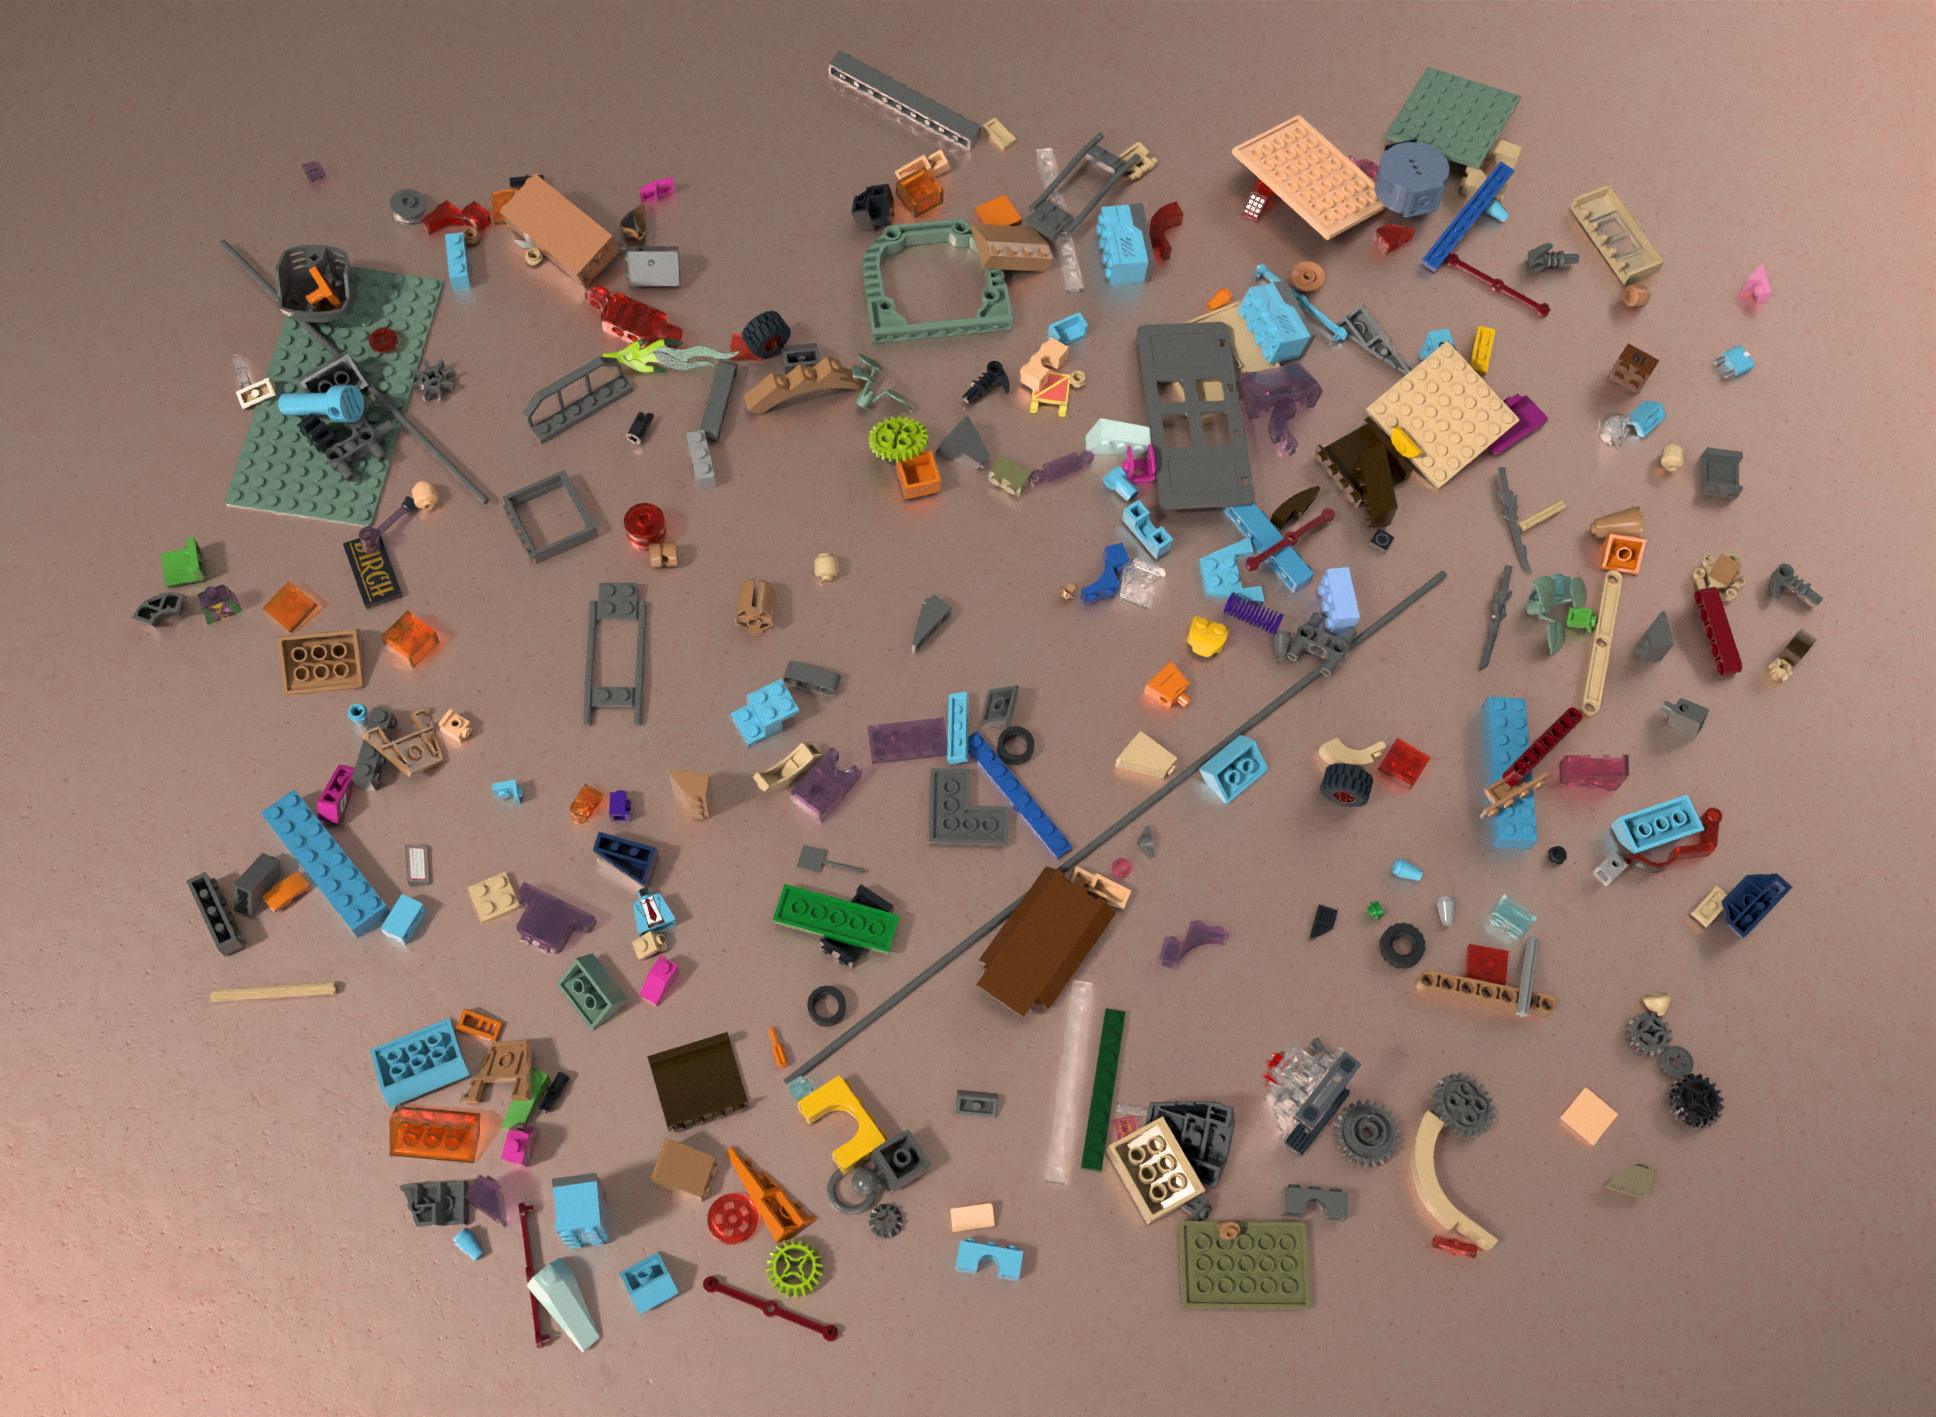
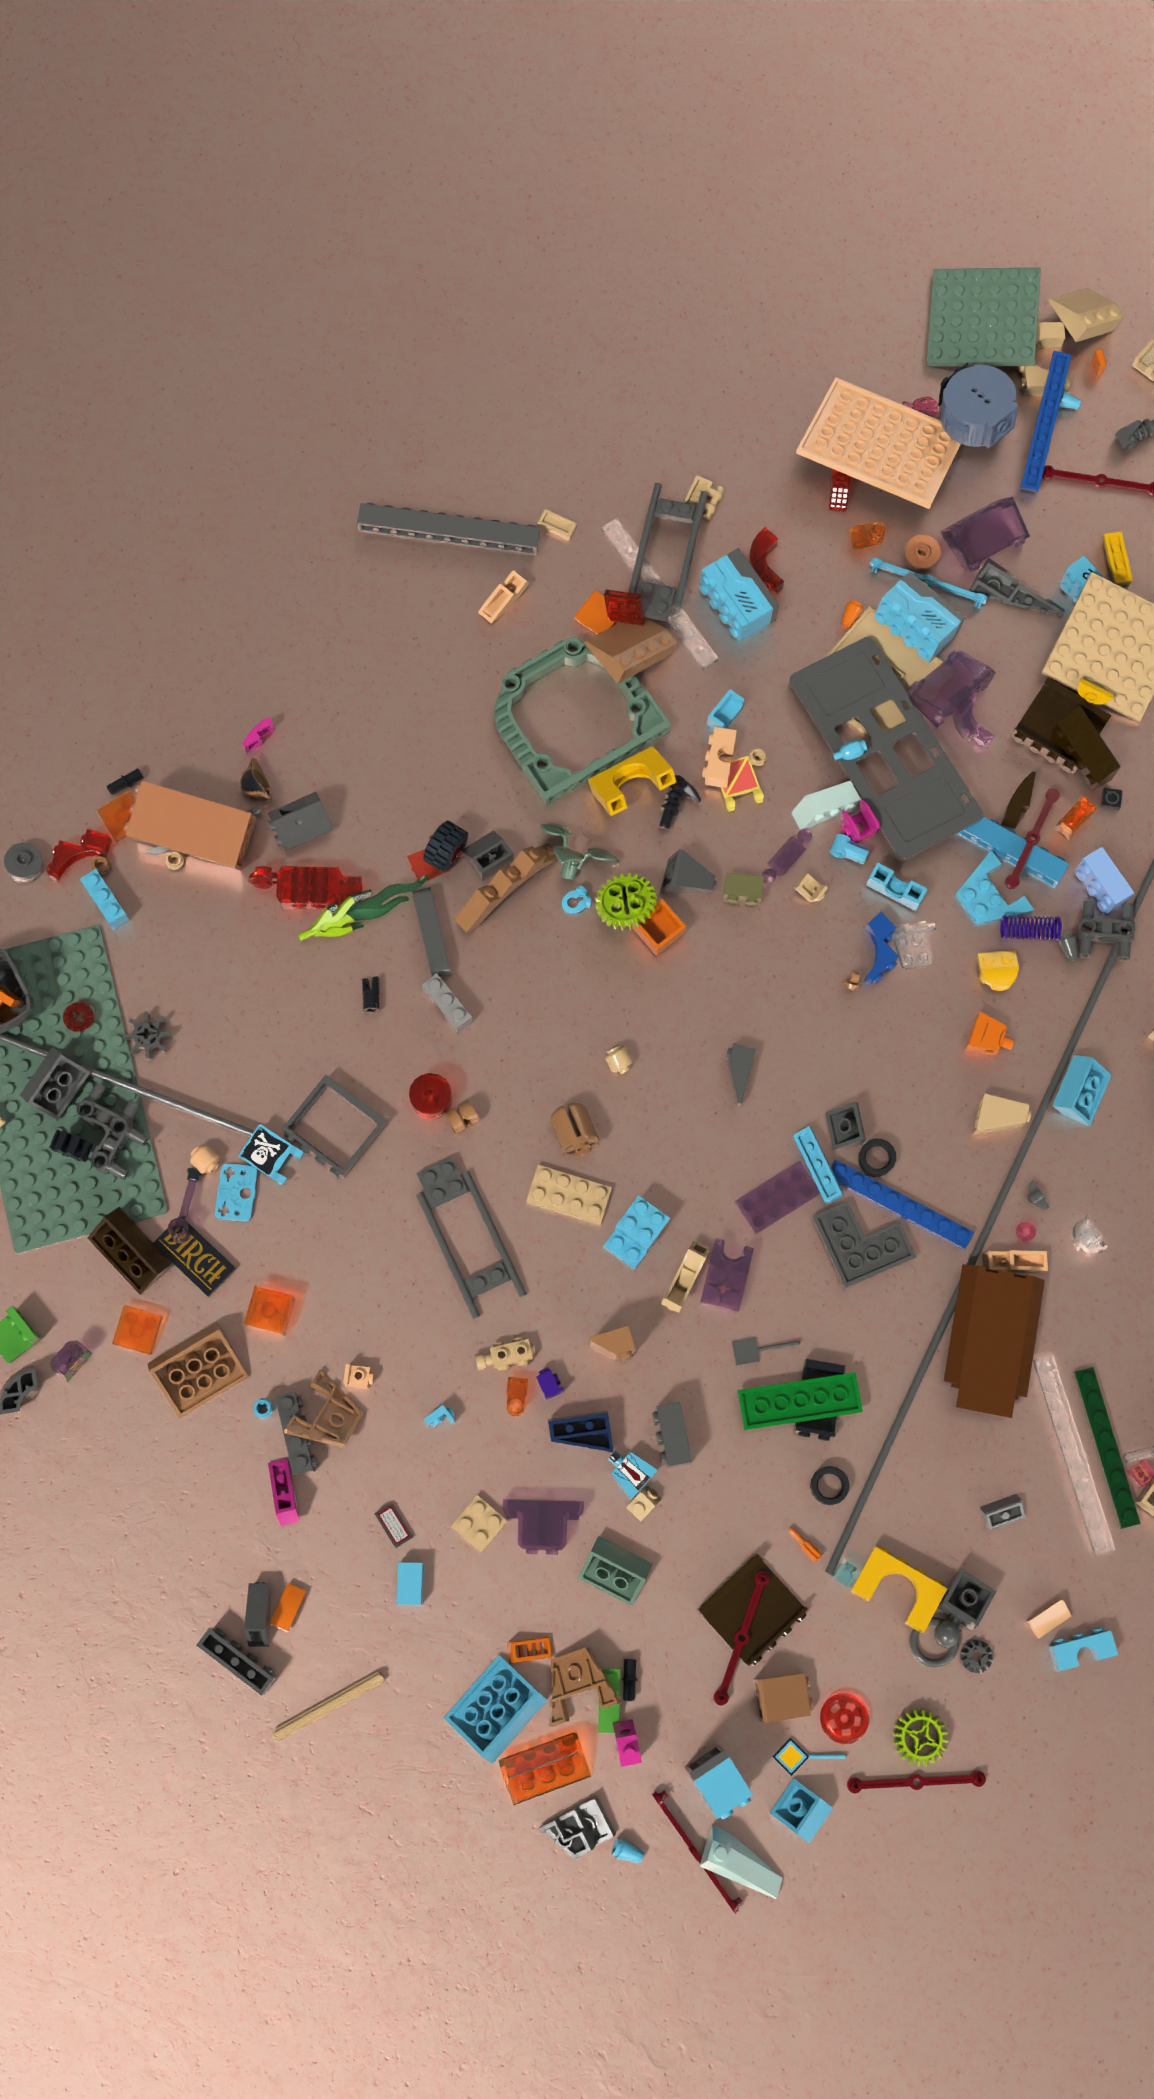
camera: 20 degrees left, 10 degrees up
dark azure brick [261,789,390,938] -> none
medium azure piece [278,385,364,423] -> none
clear purple slope [464,1175,507,1228] -> none
dark grey plate [523,357,633,444] -> none
dark pink slope [640,955,680,1006] -> none
orange wedge [726,1146,817,1243] -> none
dark grey beam [783,661,841,696] -> none
black brick [851,184,895,231] -> none
clear orange piece [895,167,944,218] -> none
clear purple arch [1157,920,1229,970] -> none
clear red slope [1373,223,1415,256] -> none
none -> dark brown slope [87,1207,172,1295]
none -> medium azure axle [215,1164,258,1222]
none -> flag [238,1124,304,1185]
none -> tan brick [475,1337,536,1372]
none -> tan plate [526,1165,612,1225]
none -> medium azure piece [562,885,592,914]
none -> yellow arch [588,746,676,816]
none -> clear red plate [604,589,645,626]
none -> dark grey brick [652,1402,692,1469]
none -> dark red piece [713,1571,770,1706]
none -> piece [772,1738,847,1776]
none -> tan bracket [794,873,828,902]
none -> medium azure plant [833,739,867,760]
none -> clear orange piece [849,522,885,549]
none -> clear purple windscreen [940,497,1030,572]
none -> tan slope [1048,288,1124,342]
none -> clear orange brick [1054,796,1097,841]
none -> clear cylinder [1072,1215,1109,1255]
none -> orange tile [1092,349,1107,375]

